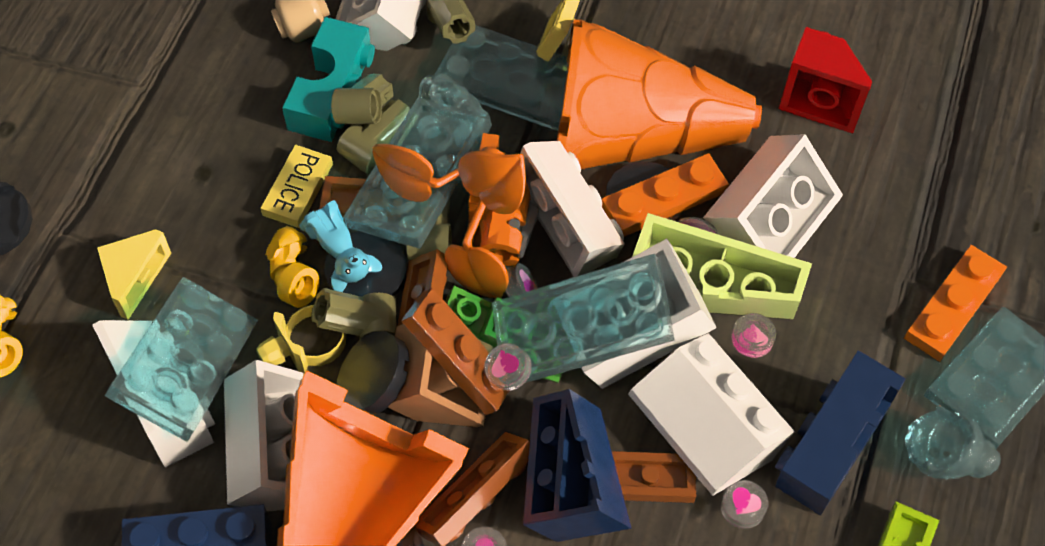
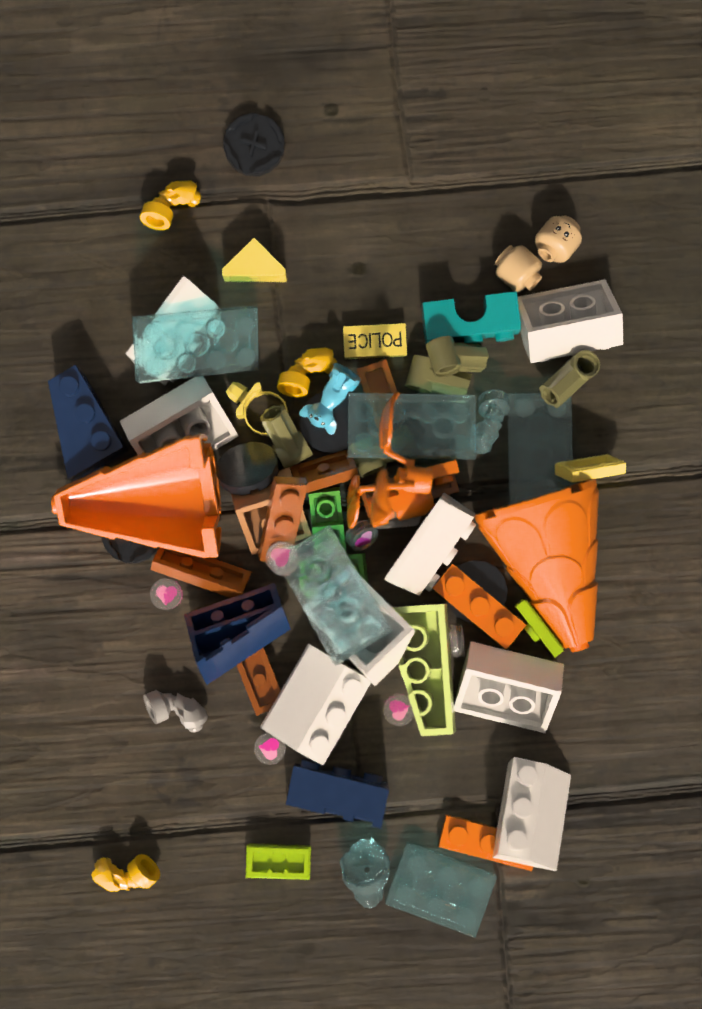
camera: 70 degrees right, 25 degrees up
red slope [779,27,872,134] -> none
none -> white slope [492,757,571,871]
none -> lime plate [514,599,564,658]

